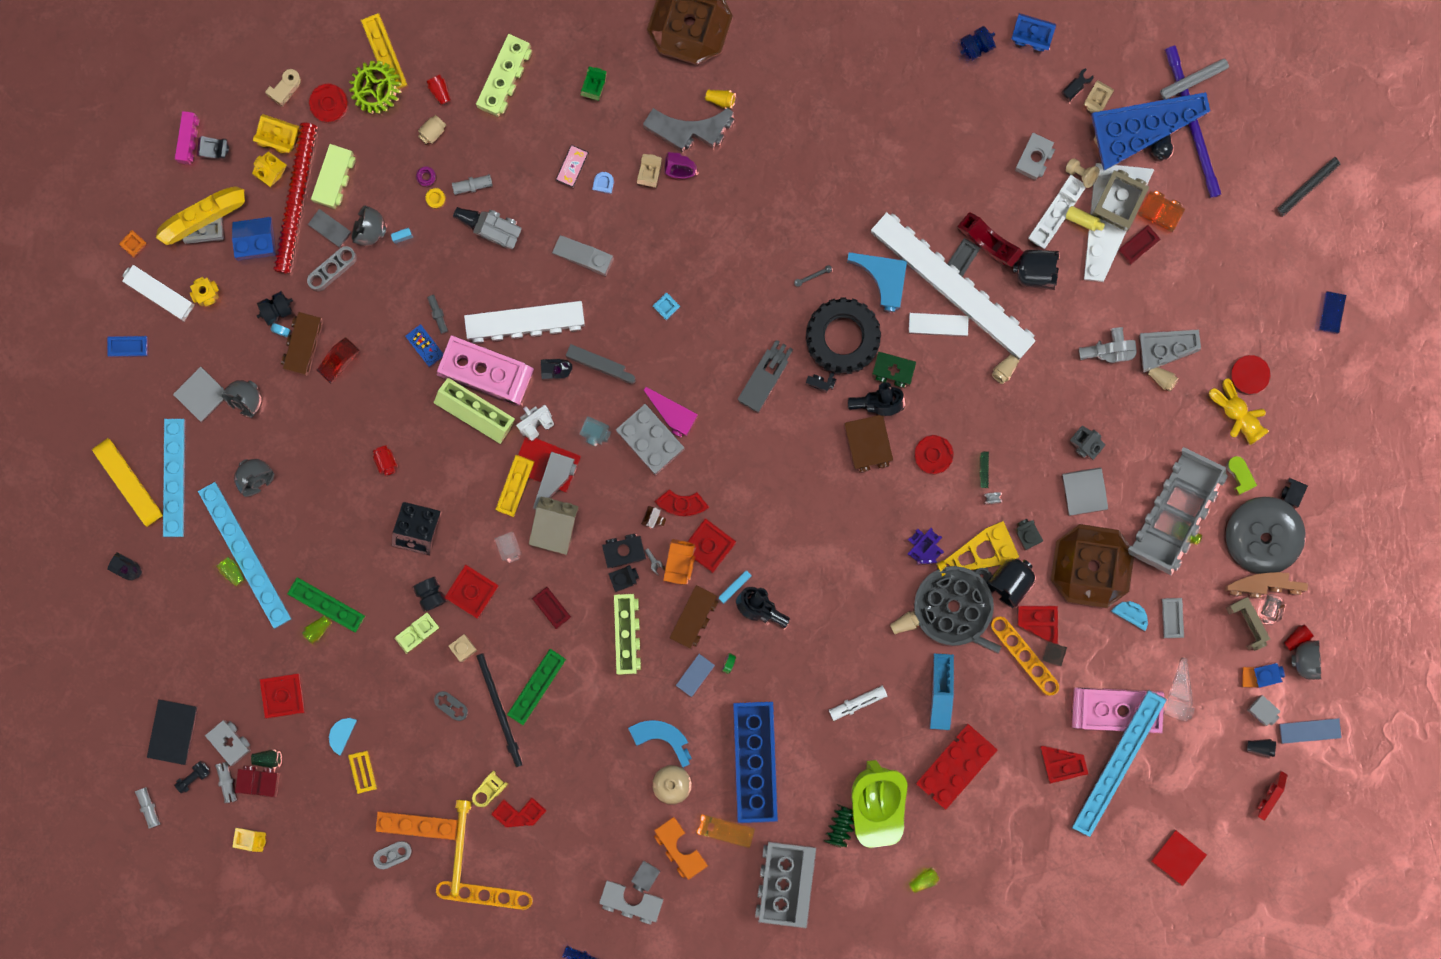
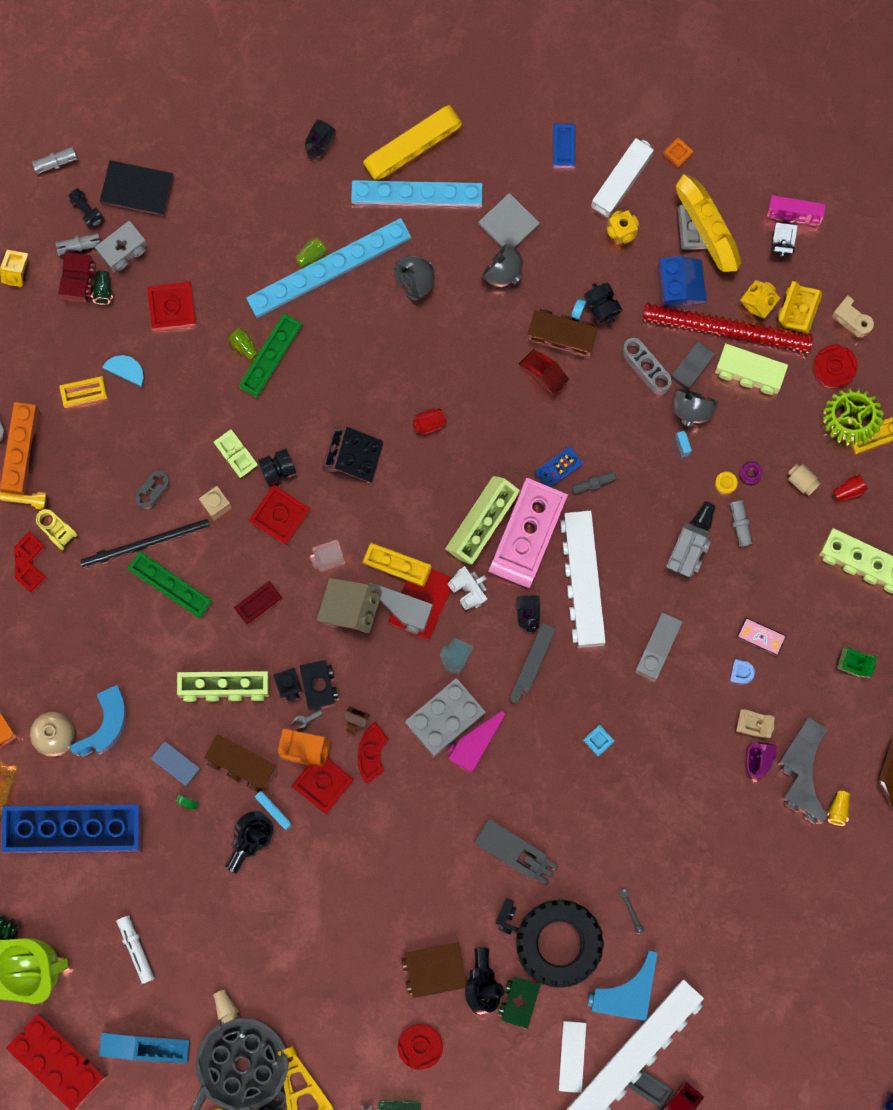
camera: 85 degrees right, 5 degrees down
dark purple piece [908,528,944,565] -> none

